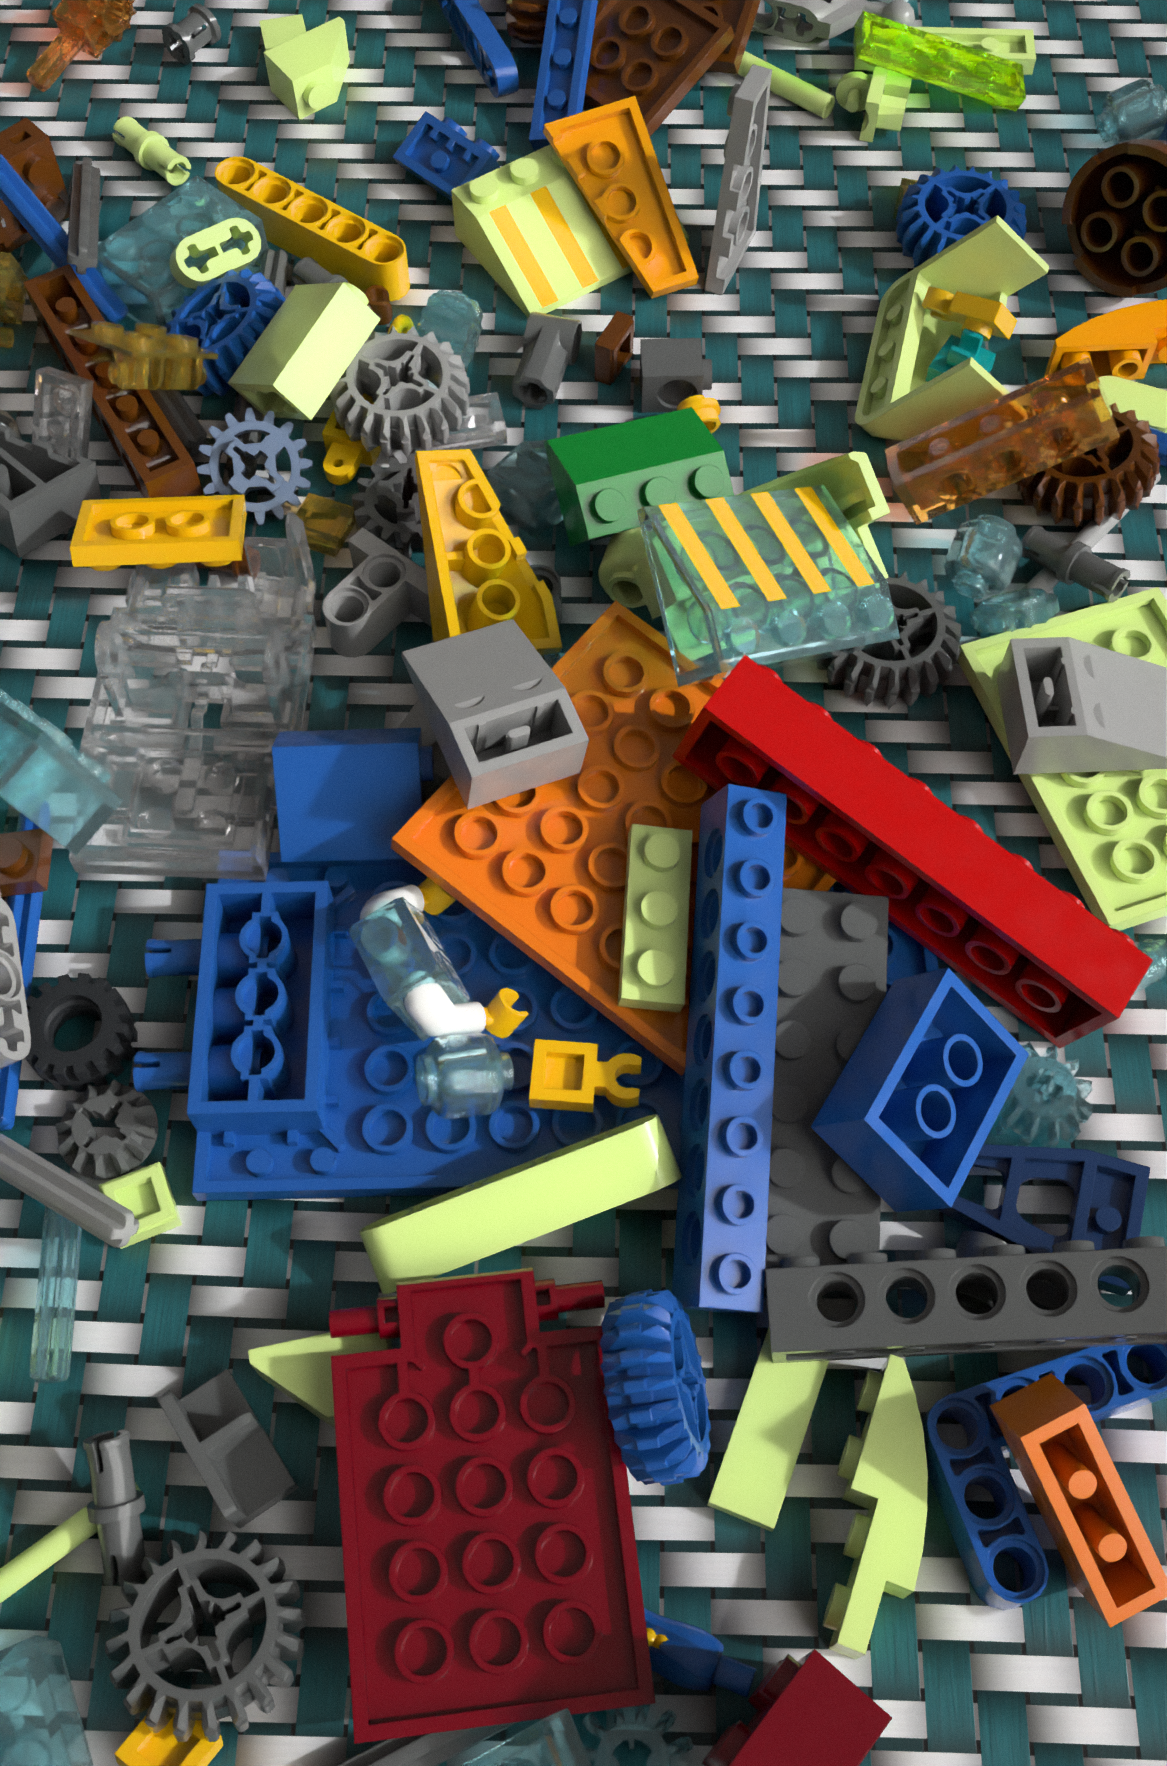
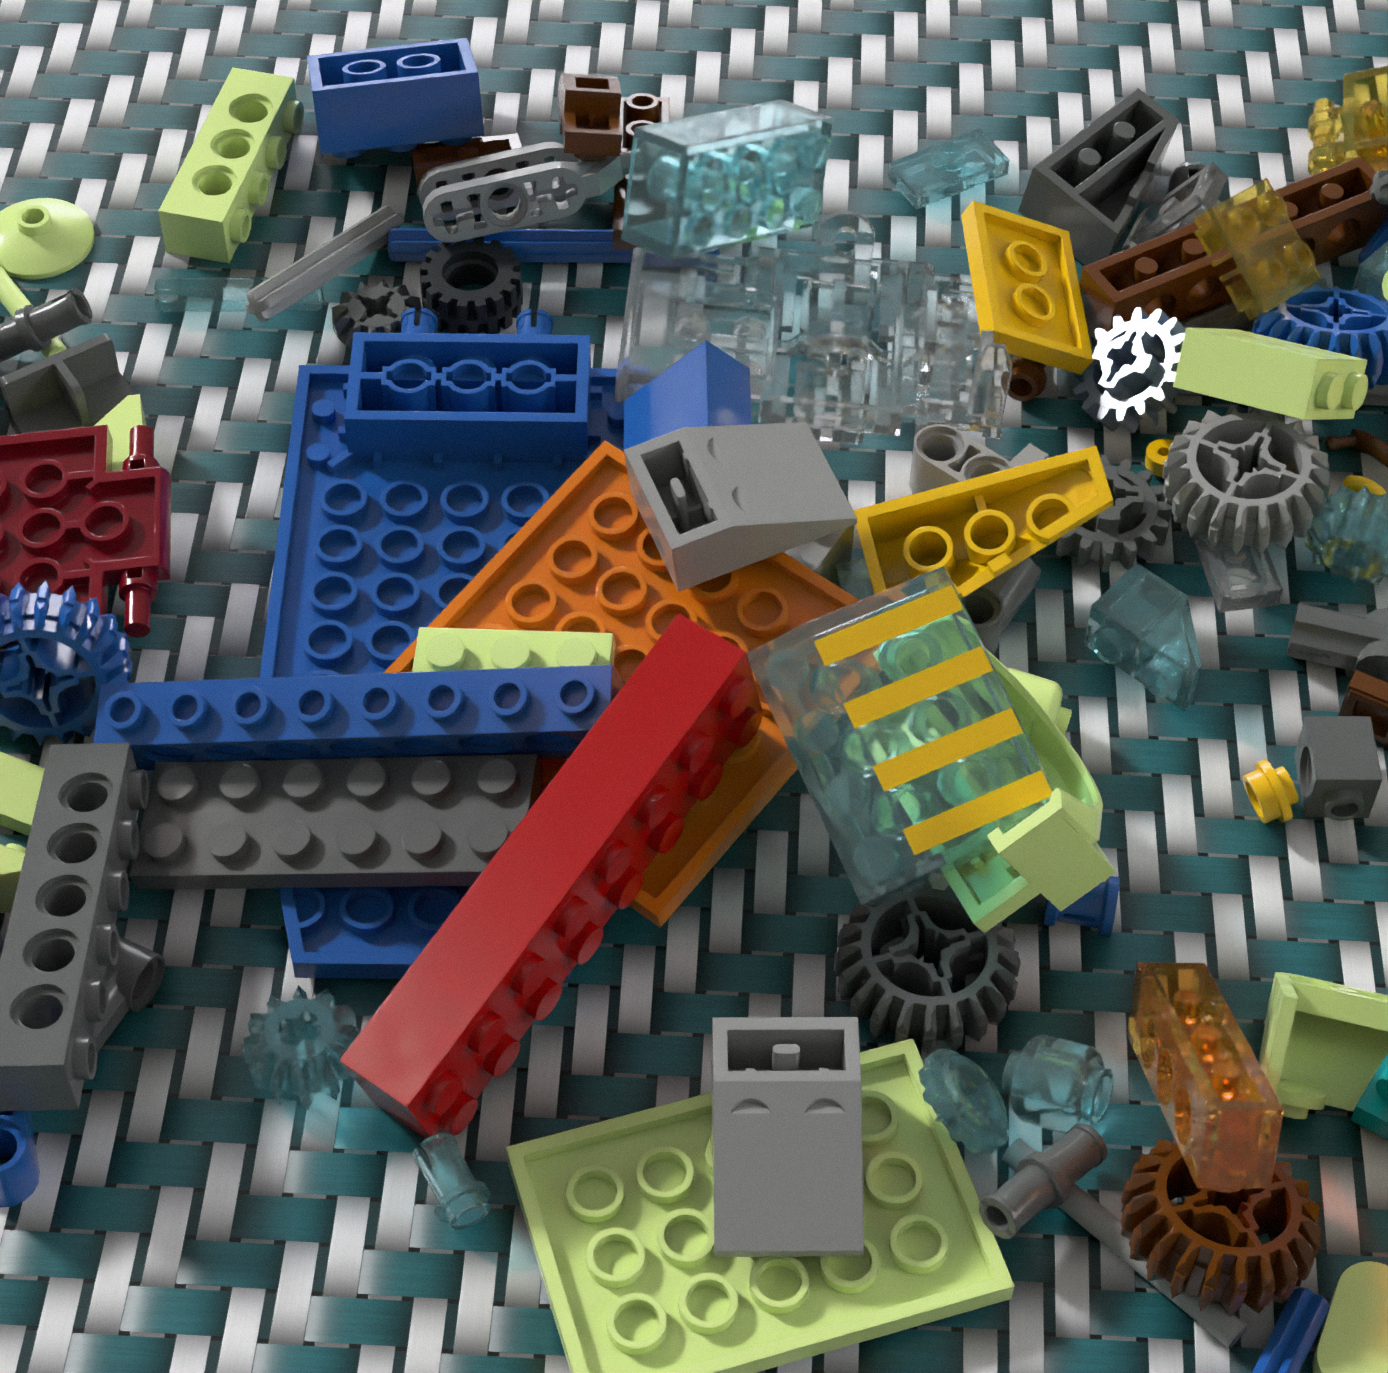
camera: 90 degrees right, 10 degrees down
yellowish green tile [98,1162,182,1249] -> none
clear yellow tile [286,493,356,558] -> none
torso [348,877,529,1041] -> none
yellowish green beam [359,1114,682,1294] -> none
clear light blue head [415,1032,514,1120] -> none
yellow plate [529,1039,642,1112] -> none
green slope [544,407,734,547] -> none
blue brick [811,967,1029,1212] -> none
dark blue plate [937,1144,1150,1296] -> none

